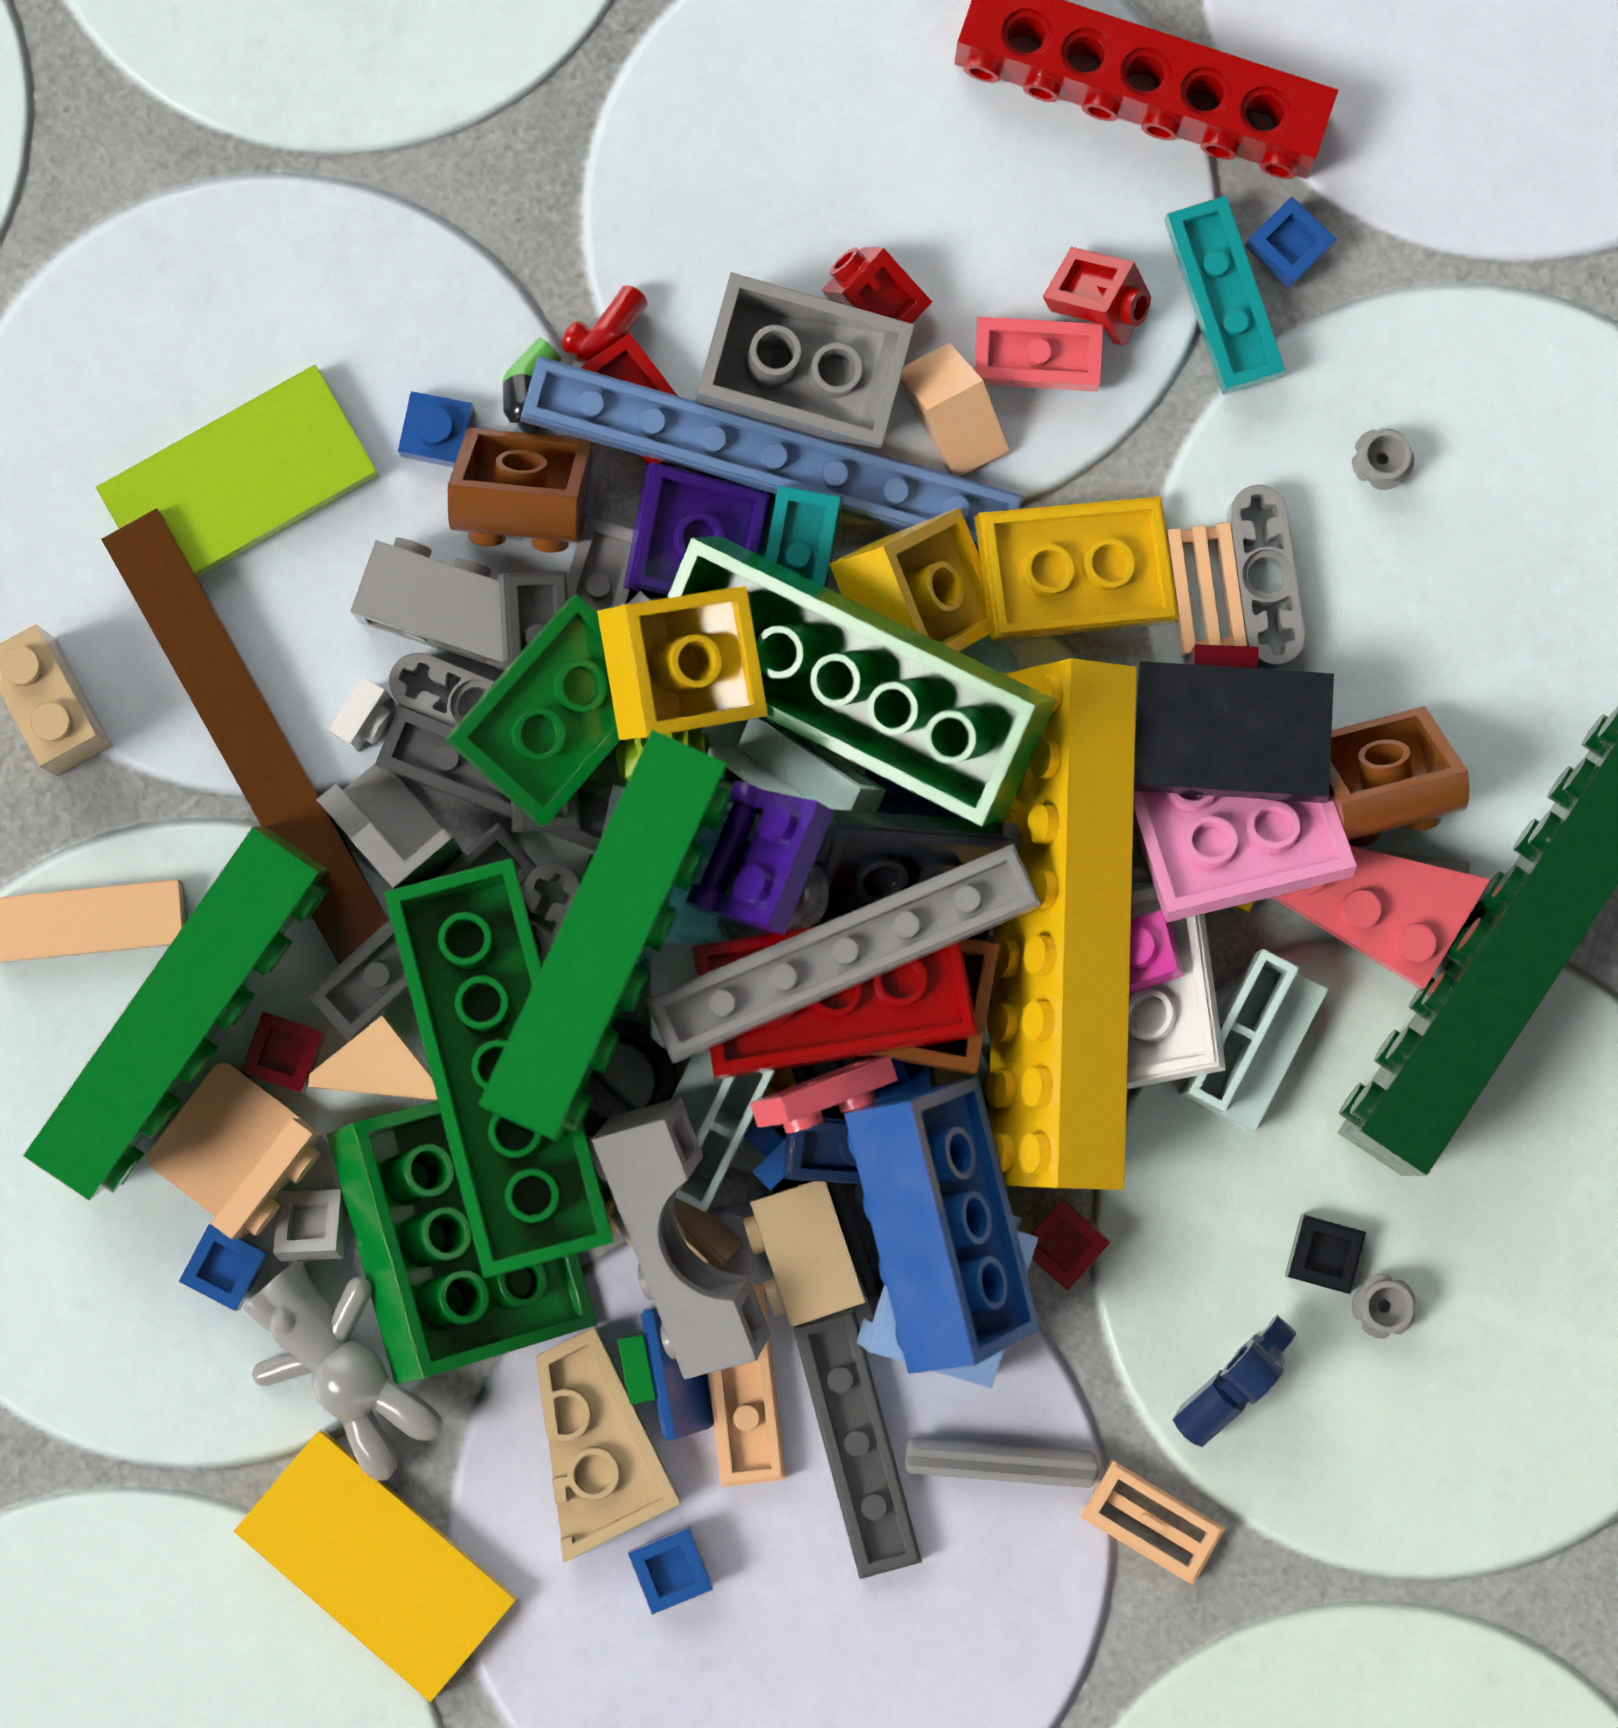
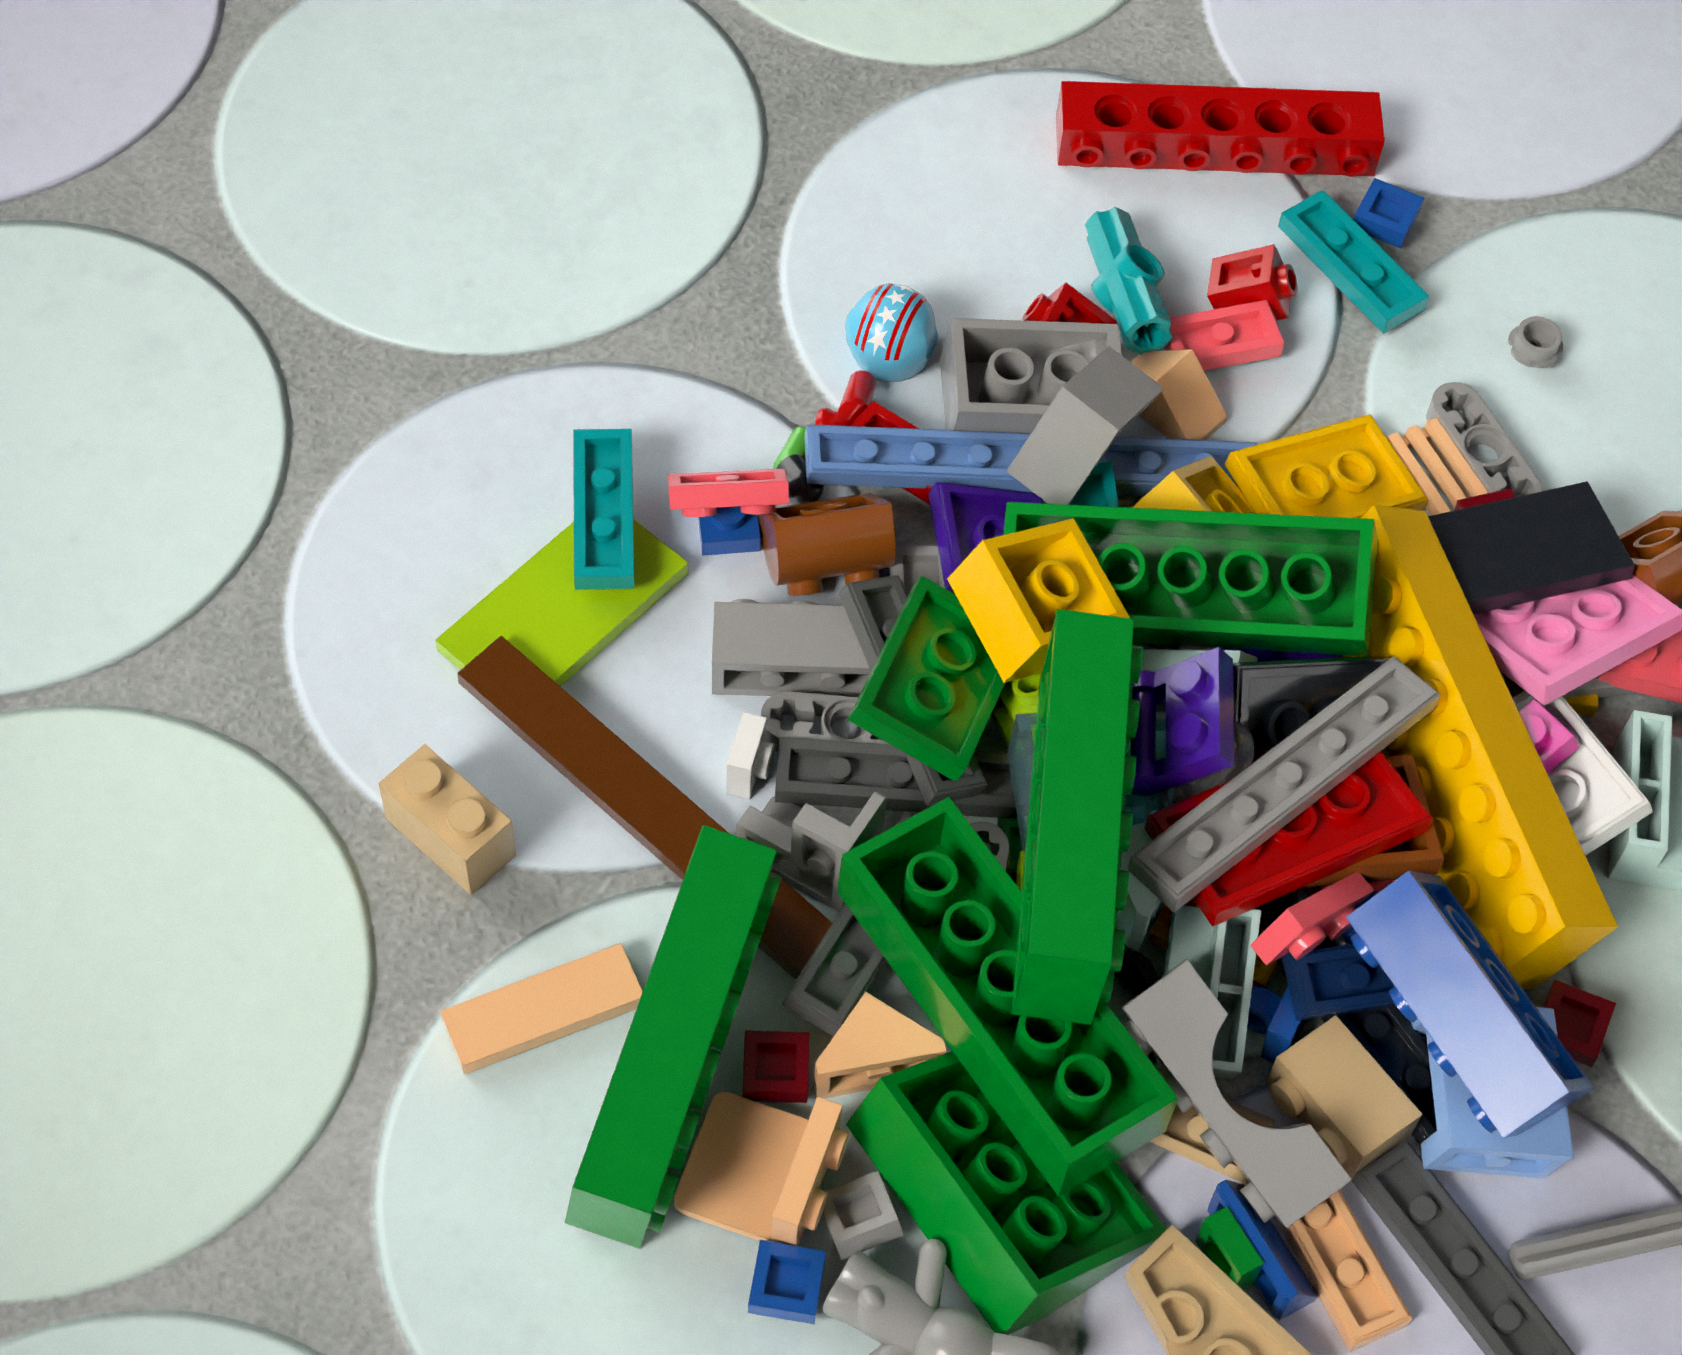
camera: 20 degrees left, 25 degrees down
none -> teal plate [573,429,634,590]
none -> coral plate [668,469,789,517]
none -> medium azure helmet [845,283,938,382]
none -> light grey panel [1006,346,1163,505]
none -> teal piece [1085,207,1173,355]

